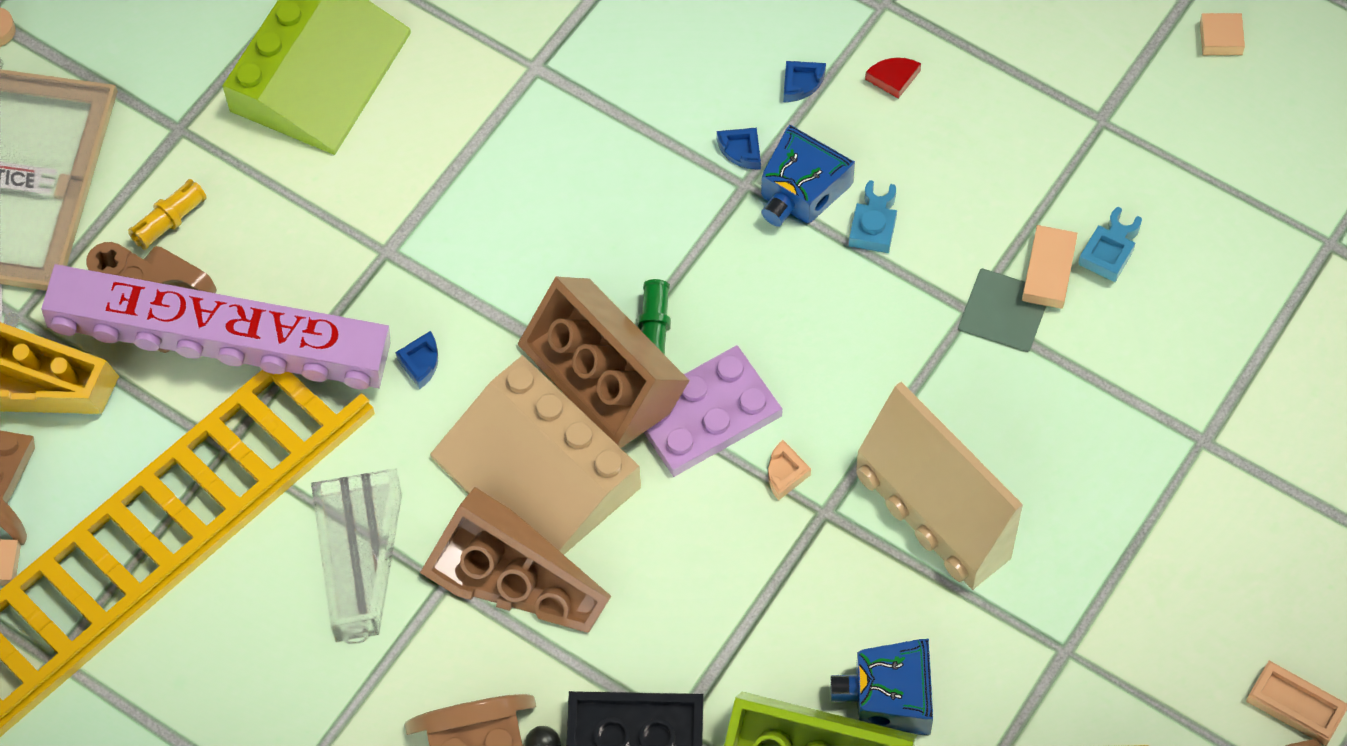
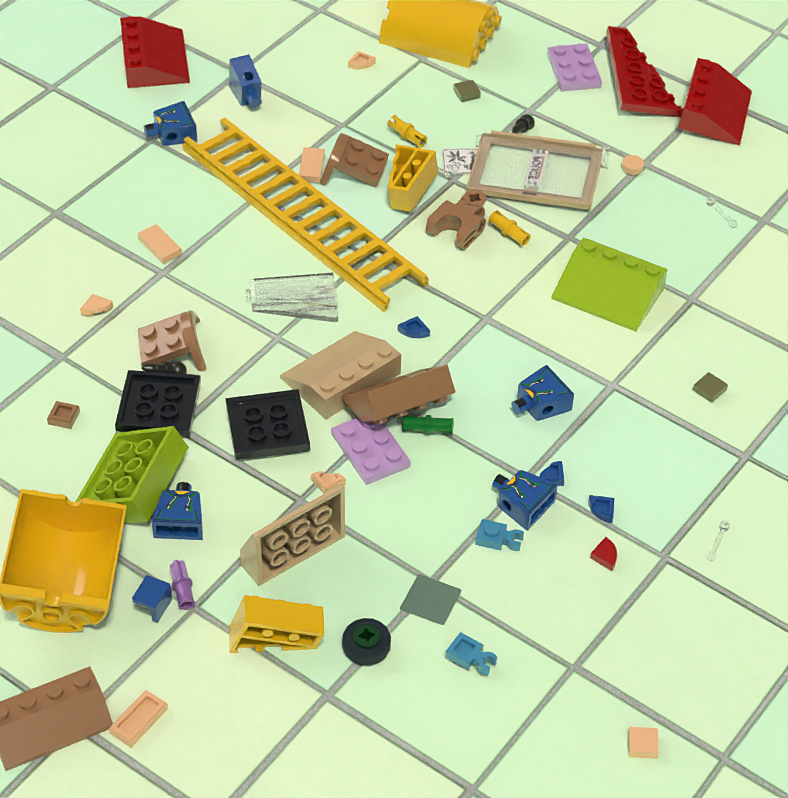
camera: 90 degrees right, 15 degrees down
lavender brick [41,264,391,390] -> none
medium nougat wedge [420,487,611,633] -> none
light nougat tile [1022,225,1078,309] -> none
none -> blue panel [132,575,172,623]
none -> medium lavender axle [170,559,195,610]
none -> black plate [225,389,310,460]
none -> yellow wedge [229,595,325,653]
none -> black wheel [342,618,391,665]
none -> blue torso [511,365,574,421]

